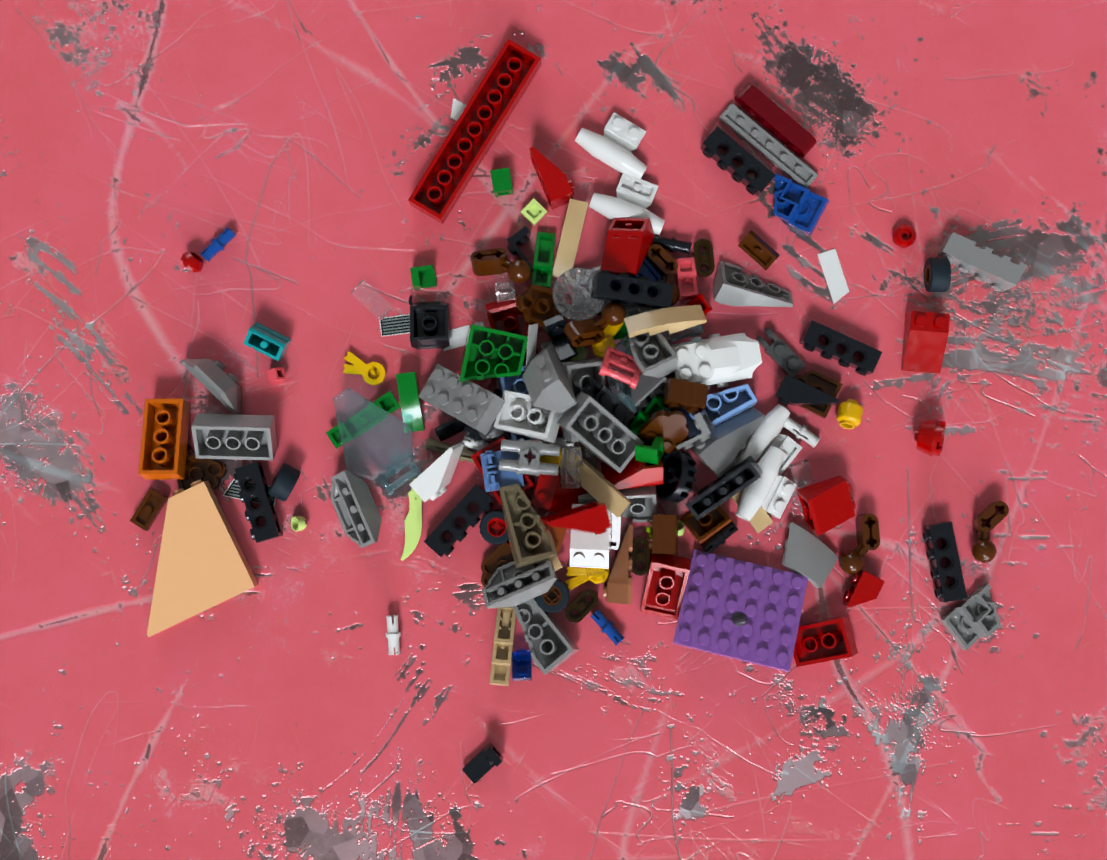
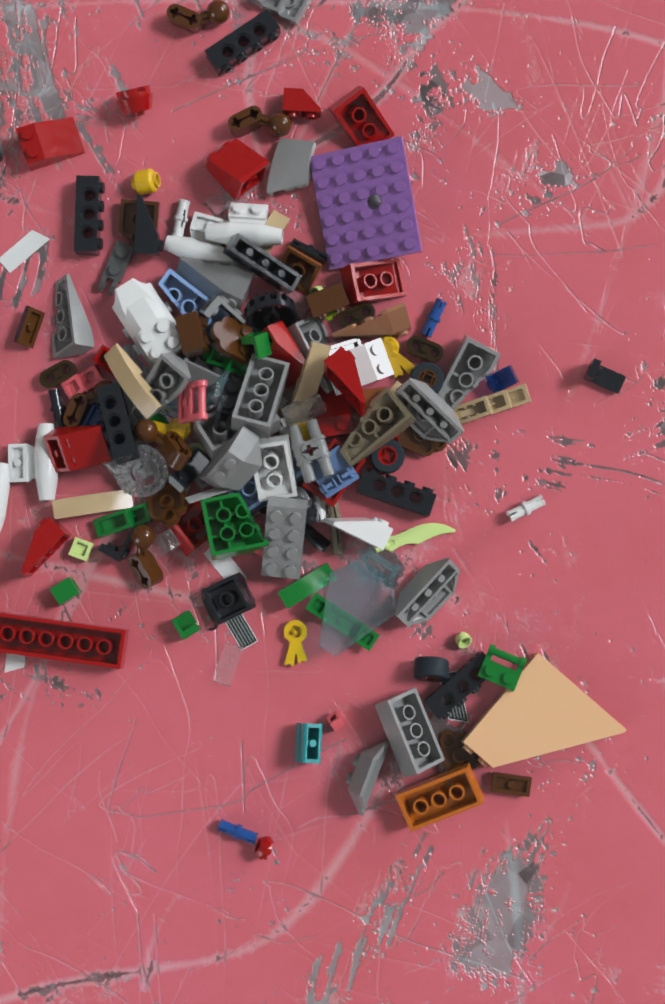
camera: 110 degrees left, 0 degrees up
none -> green plate [477,644,527,691]

